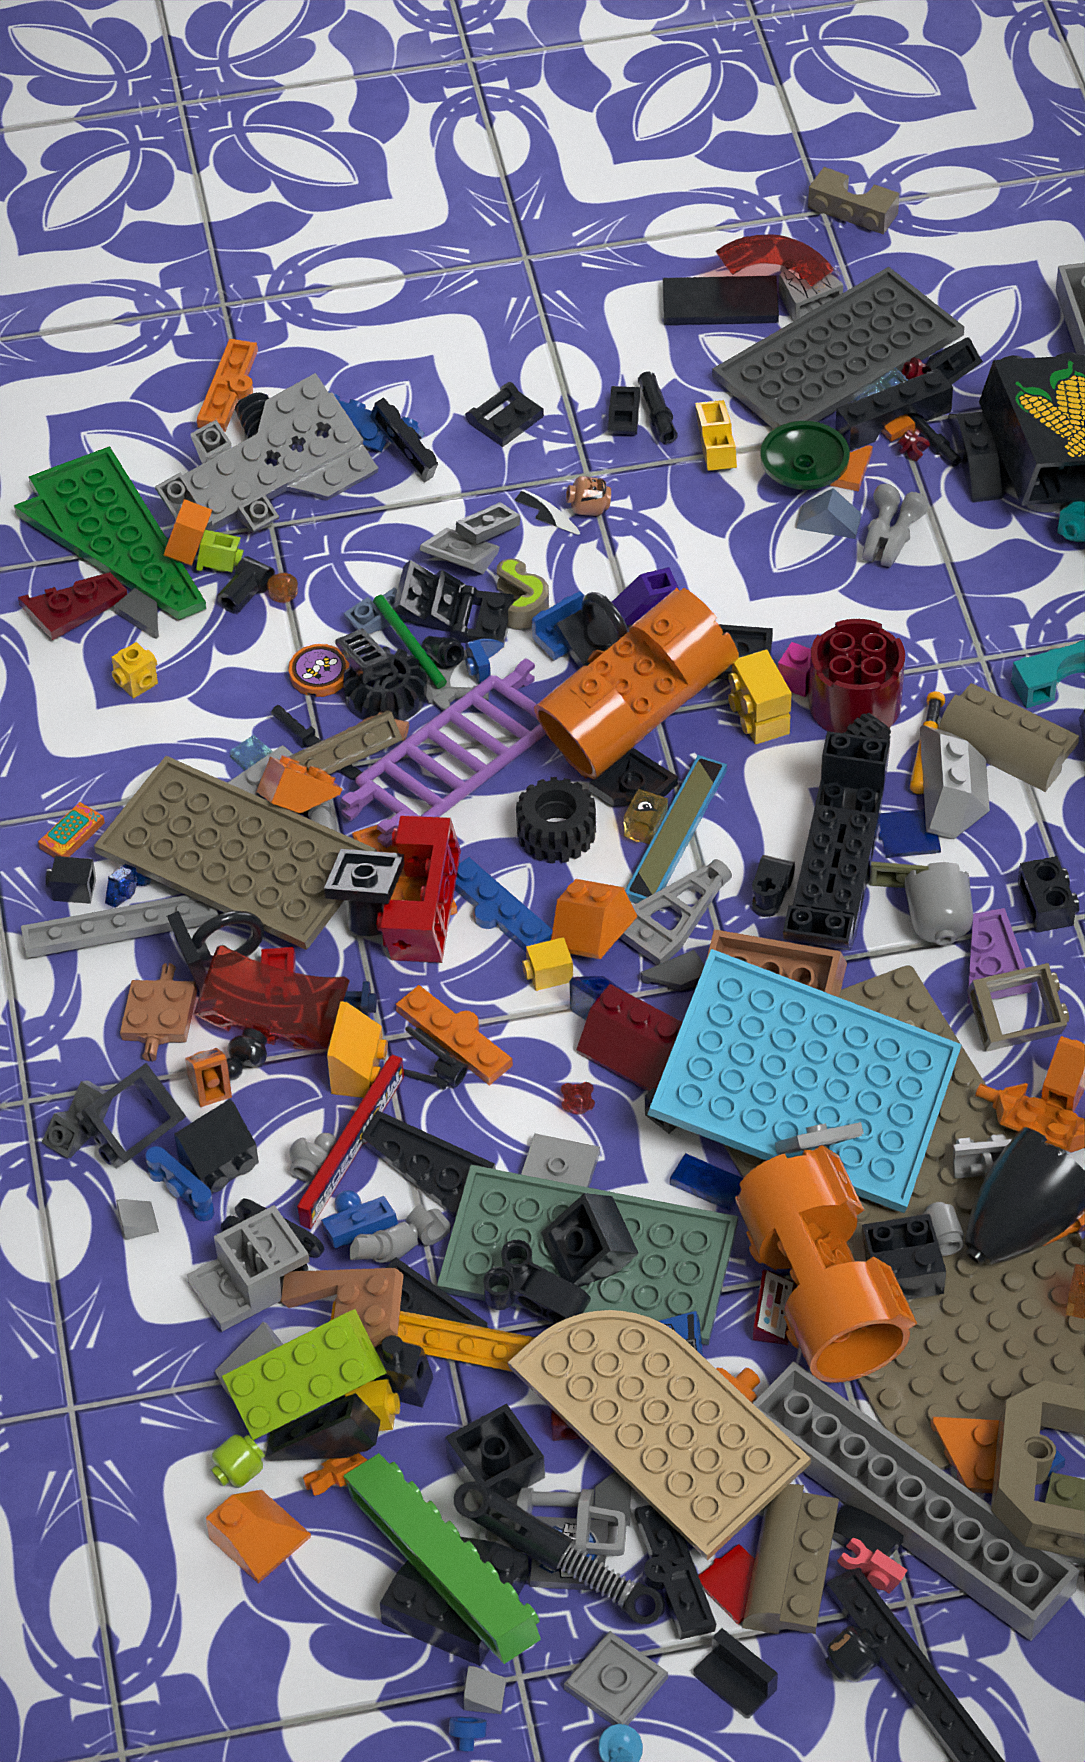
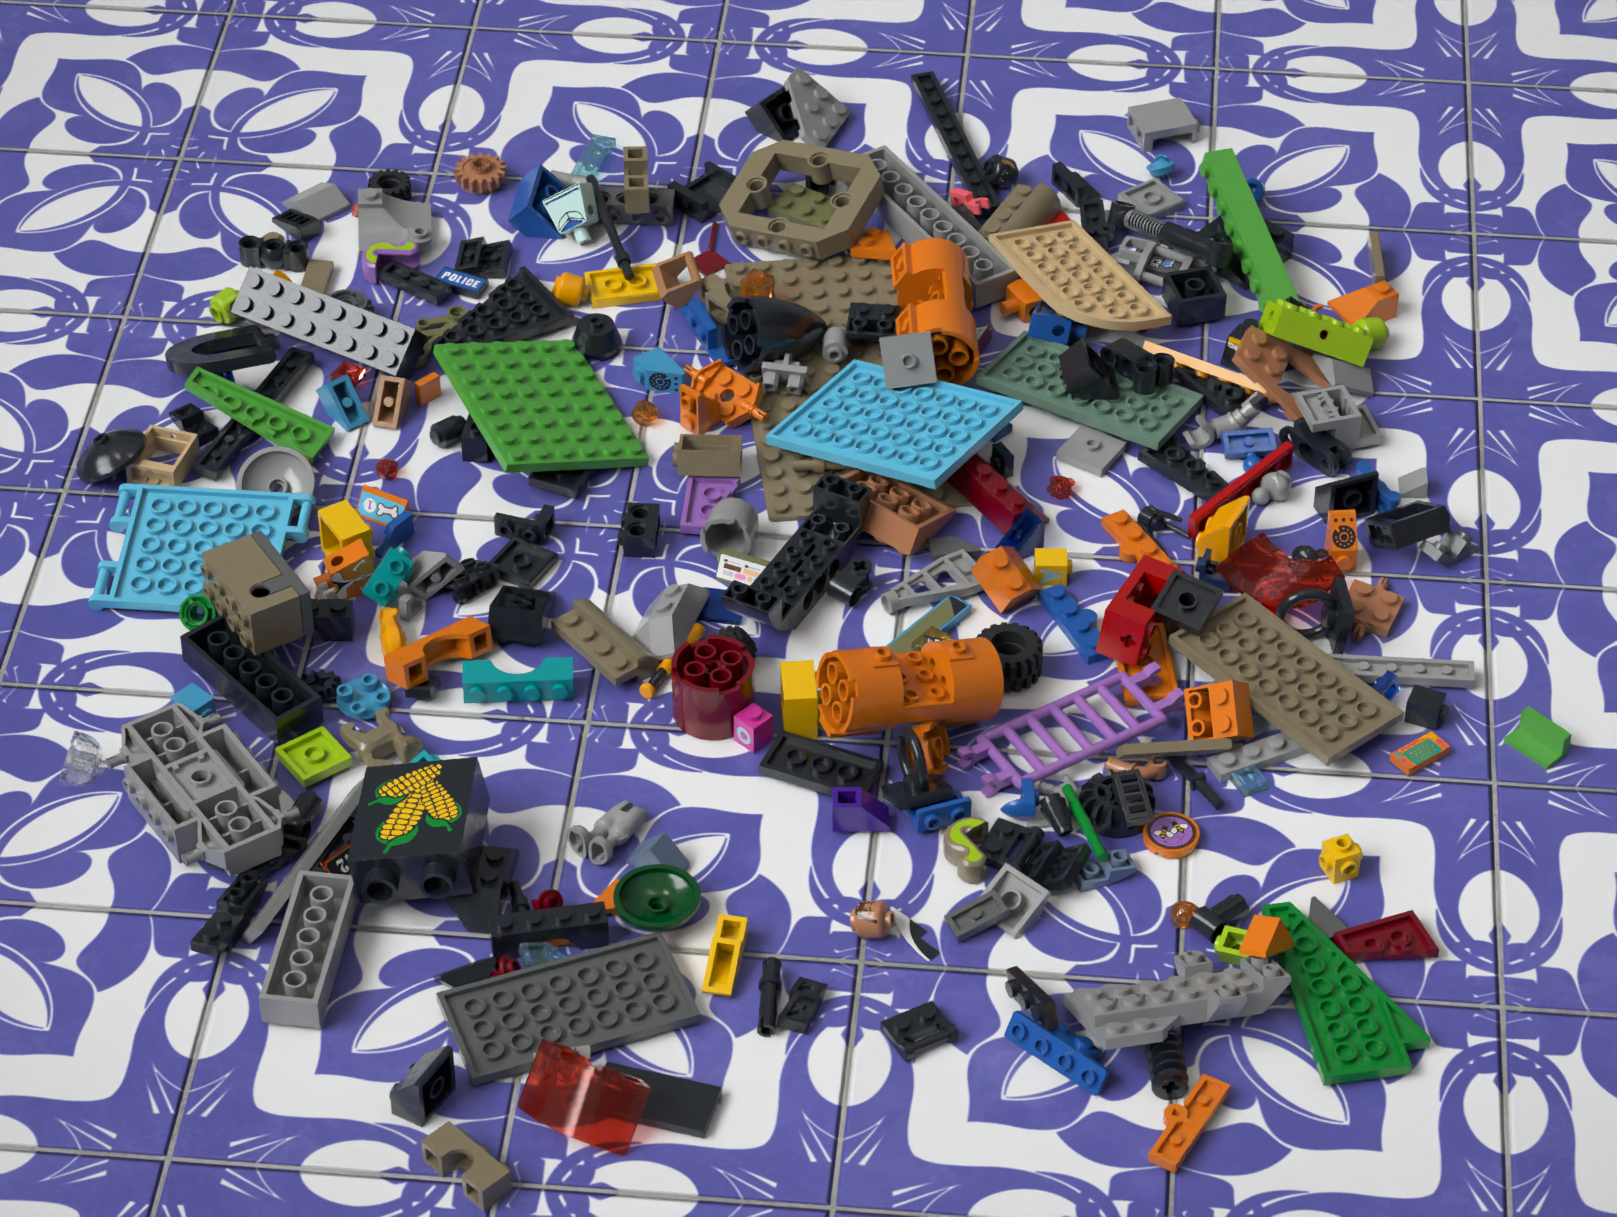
camera: 165 degrees left, 10 degrees down
none -> black slope [389,1045,456,1127]
none -> dark tan tile [1367,231,1386,285]

